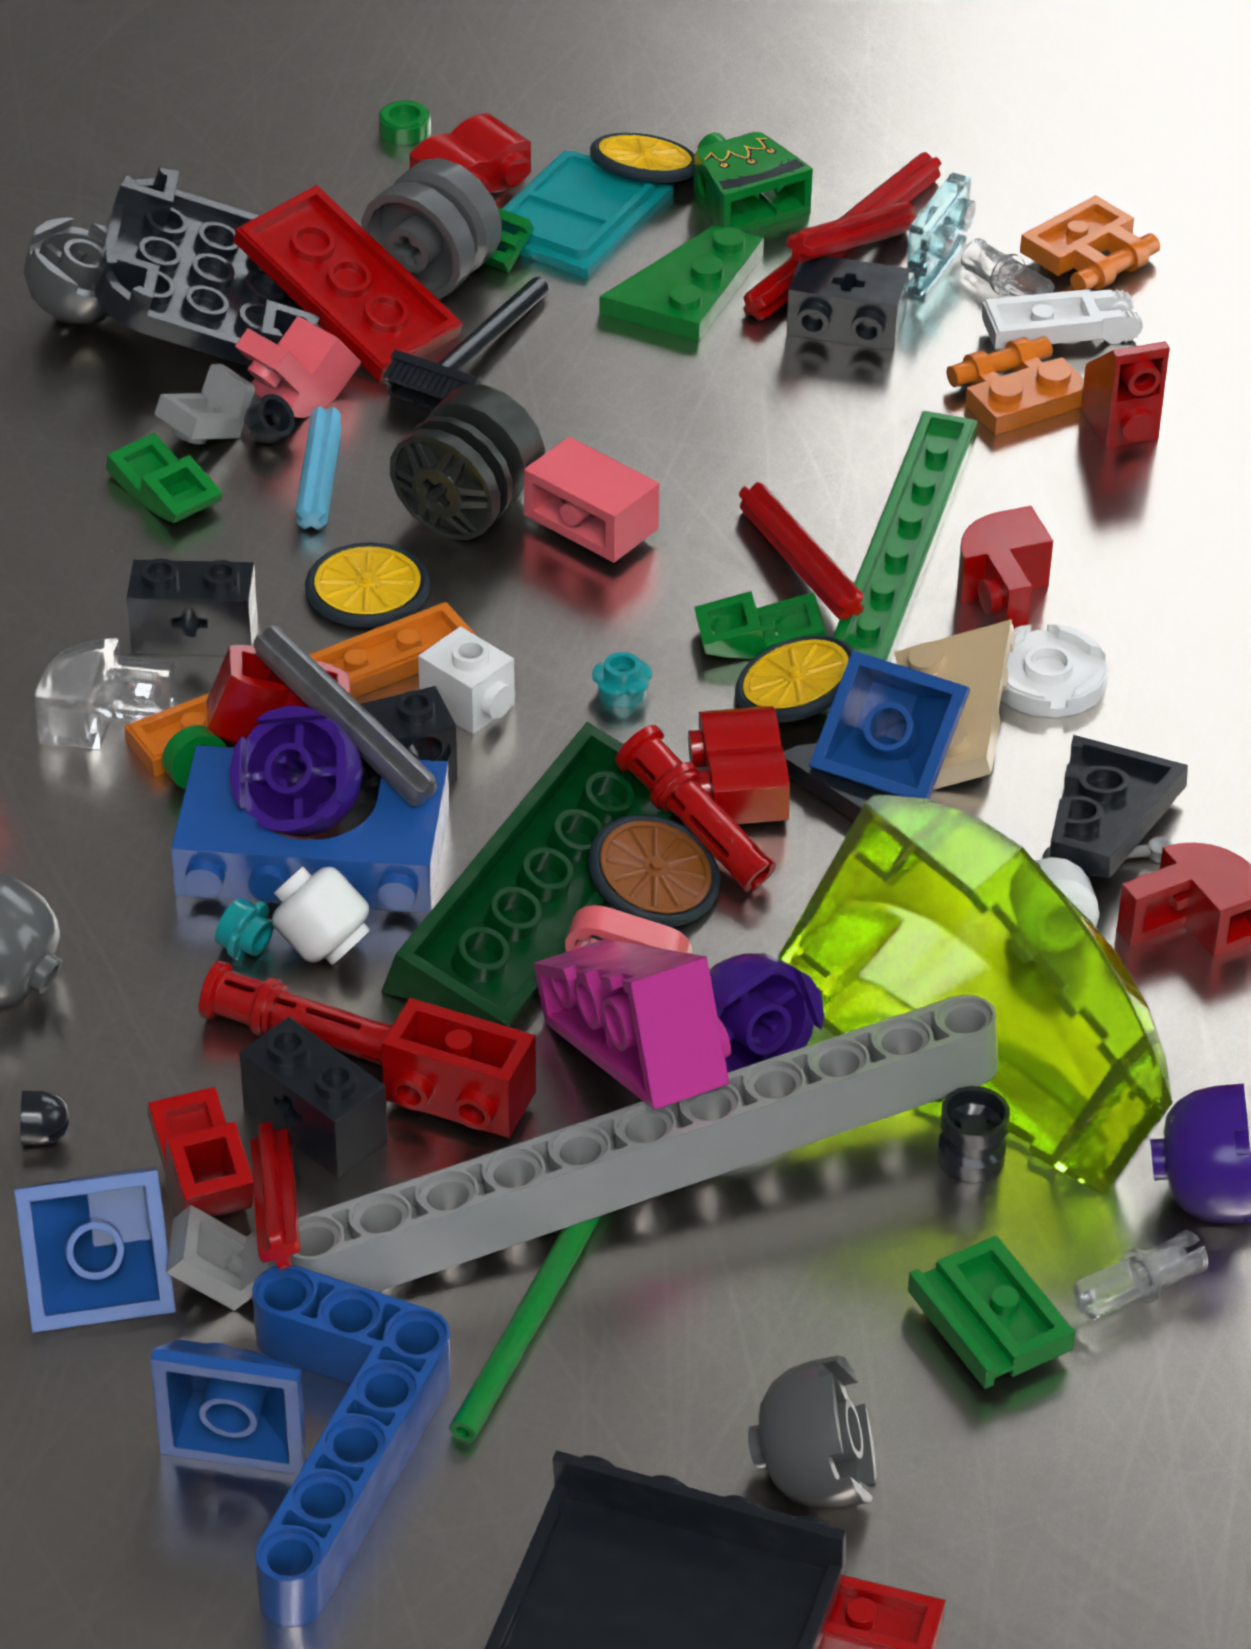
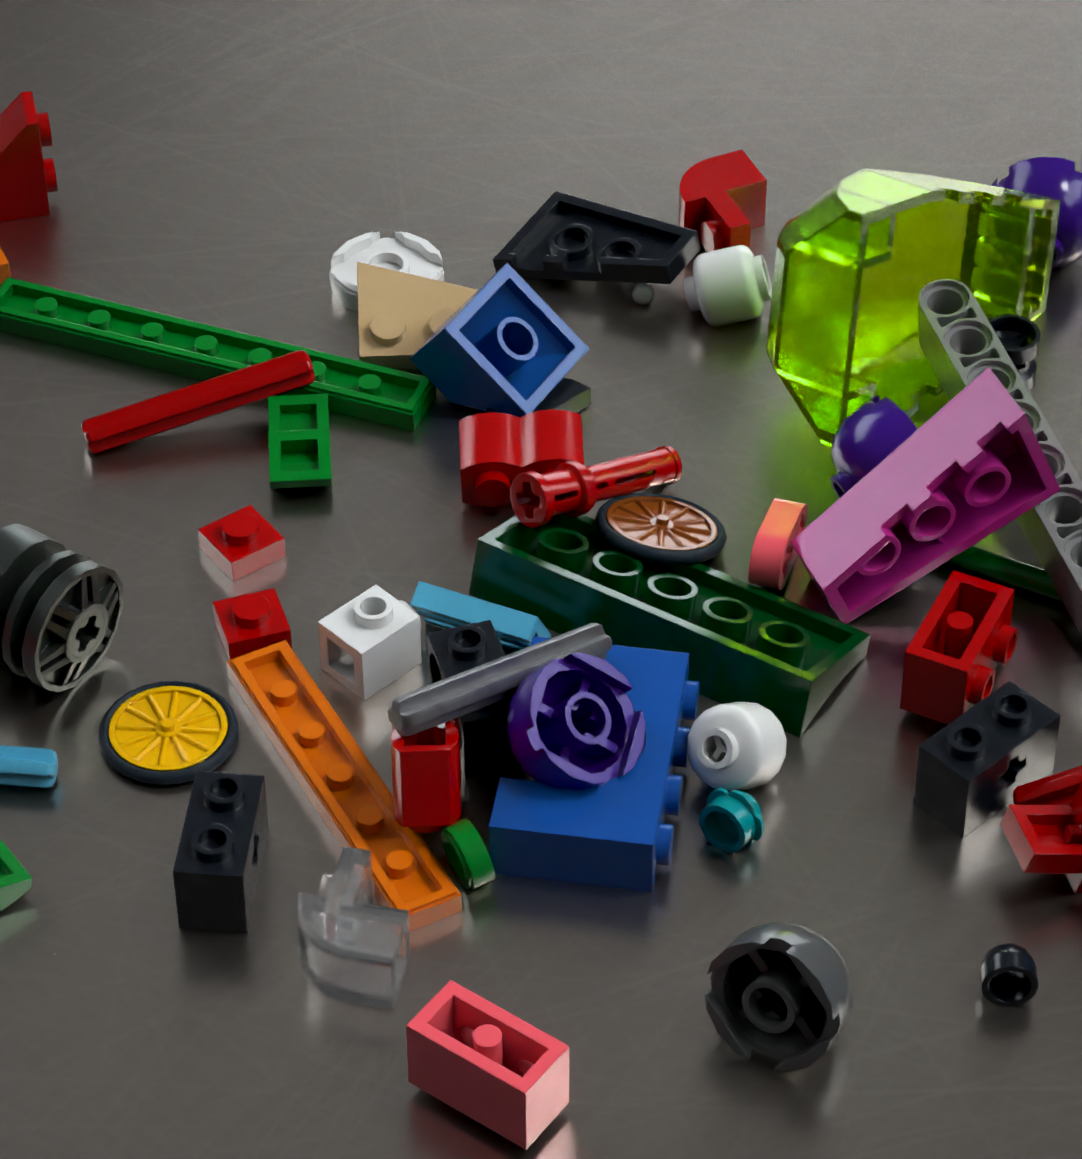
camera: 85 degrees left, 0 degrees up
red pin [198,960,392,1067] -> none
coral brick [524,436,660,563] -> none
teal plate [592,652,652,708] -> none
yellow wheel [735,635,855,722] -> none
red brick [957,505,1054,629] -> none
none -> red plate [198,505,286,582]
none -> red plate [213,588,292,660]
none -> medium azure tile [410,581,551,651]

